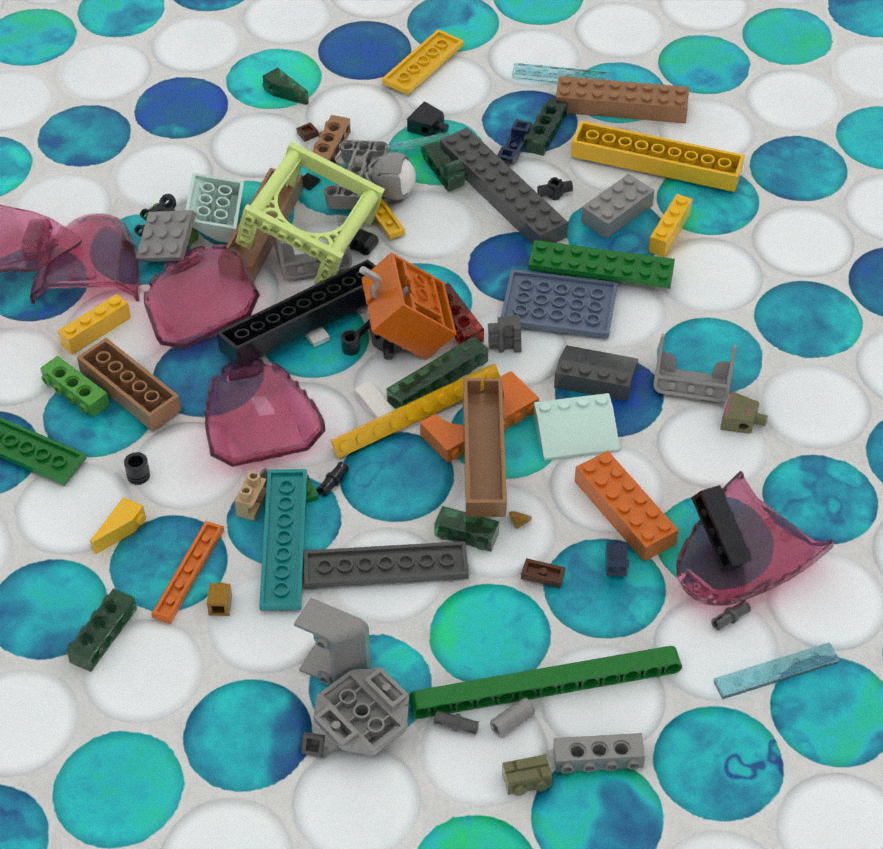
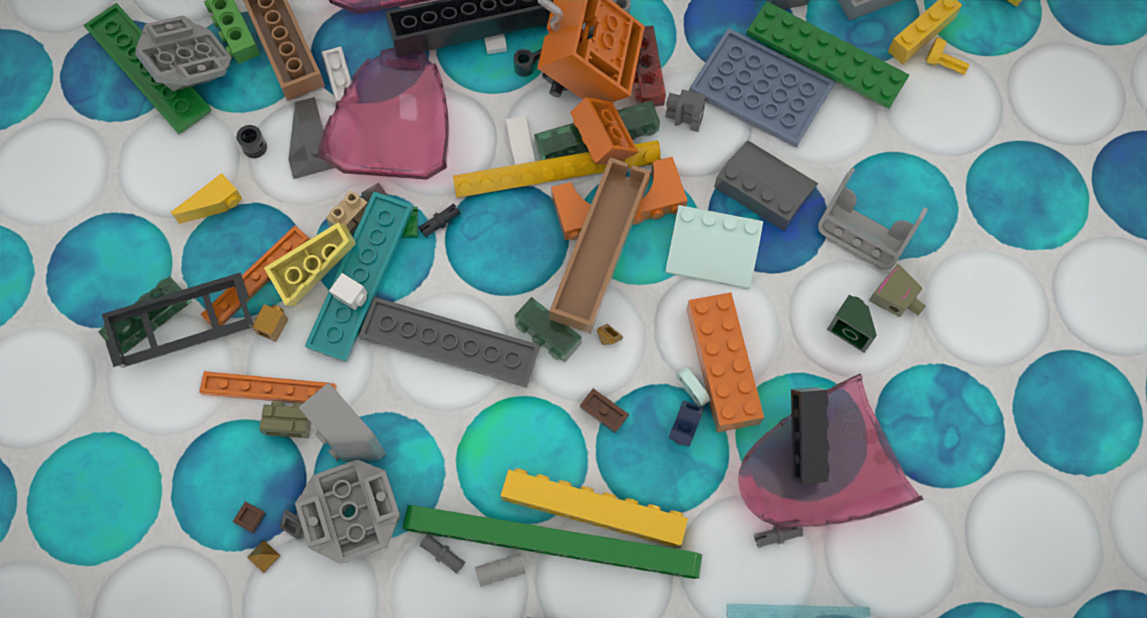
camera: 20 degrees right, 20 degrees up
none -> black piece [102,272,253,368]
none -> light grey piece [135,16,232,91]
none -> orange tile [199,371,337,403]
none -> reddish brown tile [233,502,267,534]
none -> pearl gold slope [247,540,281,573]
none -> olive brick [259,401,312,438]
none -> light yellow wedge [264,222,356,307]
none -> dark grey wedge [288,97,334,179]
none -> white tile [322,47,357,106]
none -> white brick [329,273,368,310]
none -> yellow brick [501,468,688,549]
none -> orange slope [570,97,638,165]
none -> light aqua beam [676,367,710,407]
none -> dark green slope [827,294,877,353]
none -> yellow piece [925,37,970,75]

